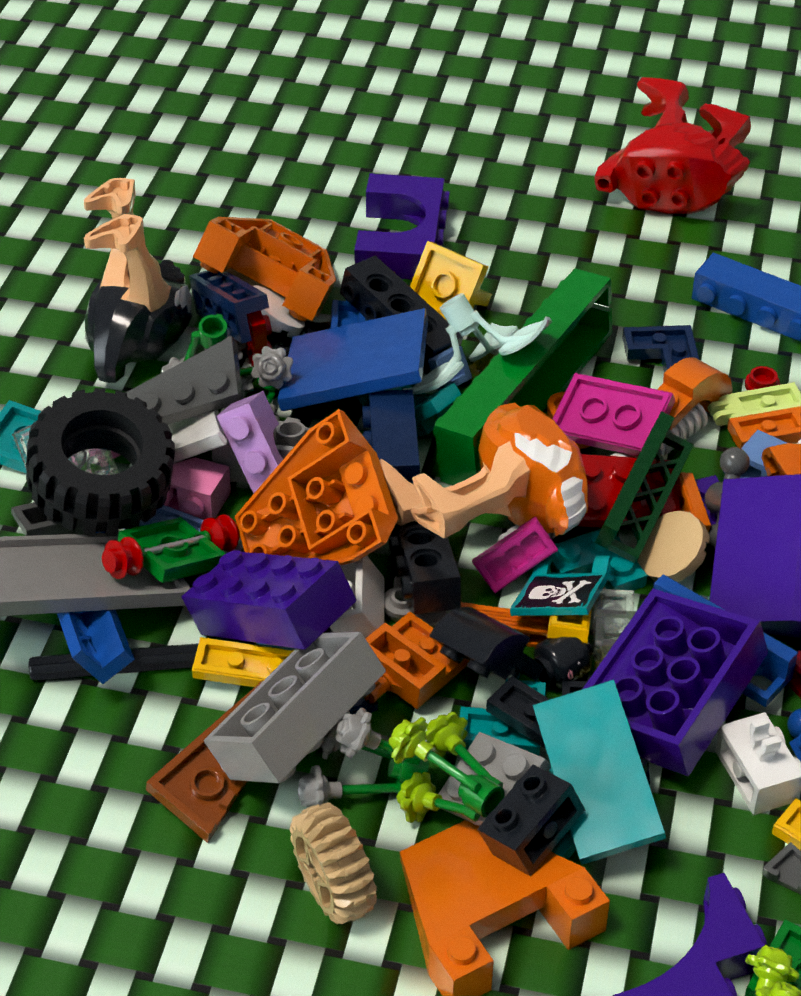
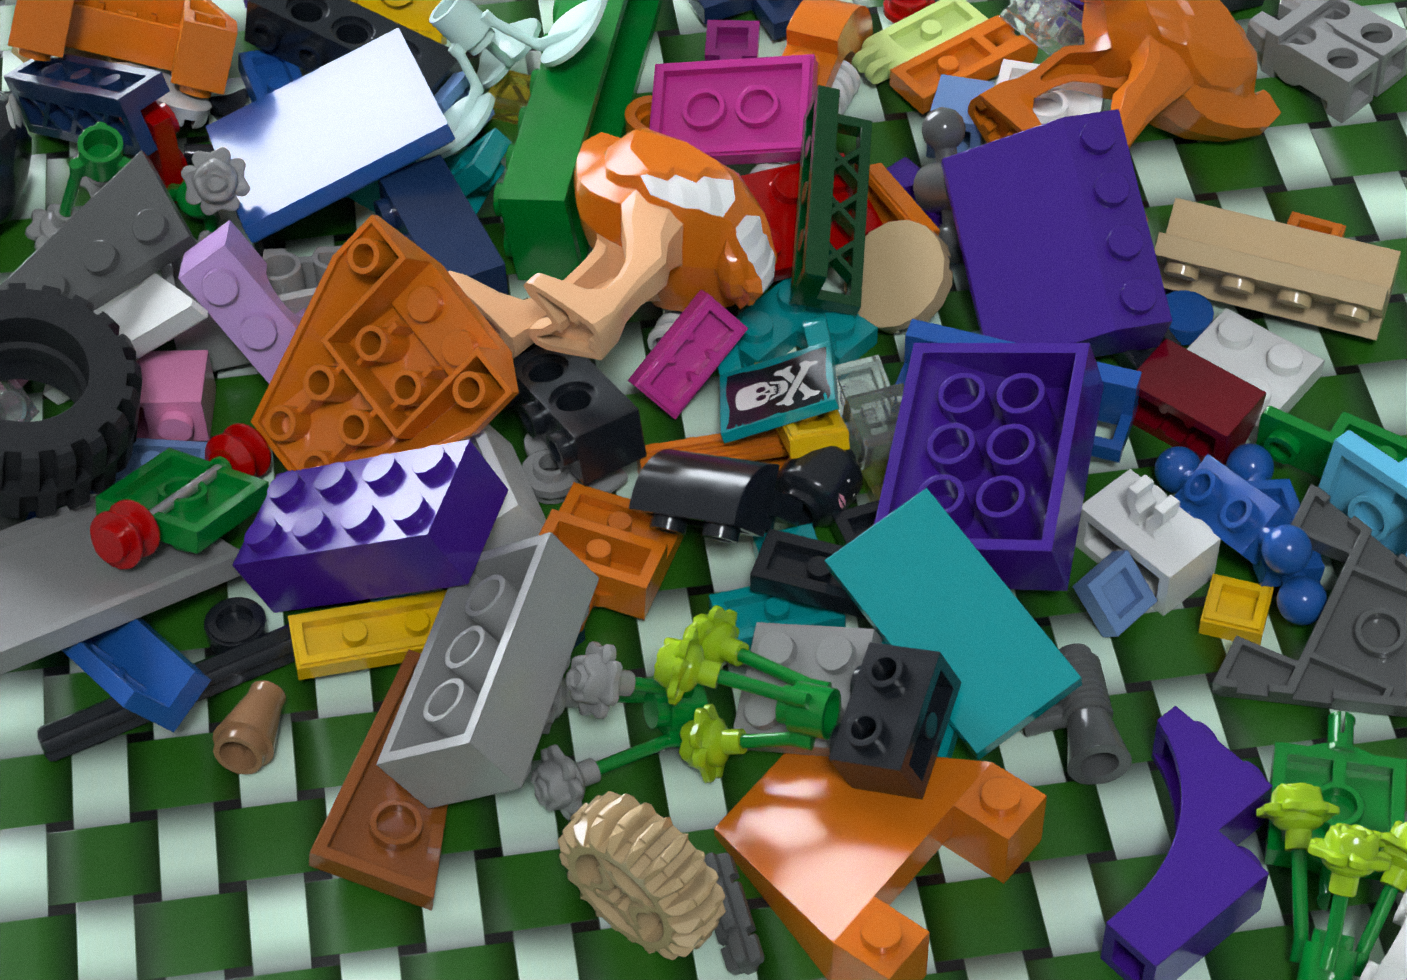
camera: 20 degrees left, 5 degrees up
none -> black tile [204,597,269,654]
none -> medium nougat cone [213,680,286,775]
none -> dark grey axle [704,852,765,975]
none -> magenta plate [705,20,760,61]
none -> dark grey piece [1024,643,1132,785]
none -> medium blue plate [1073,550,1157,637]

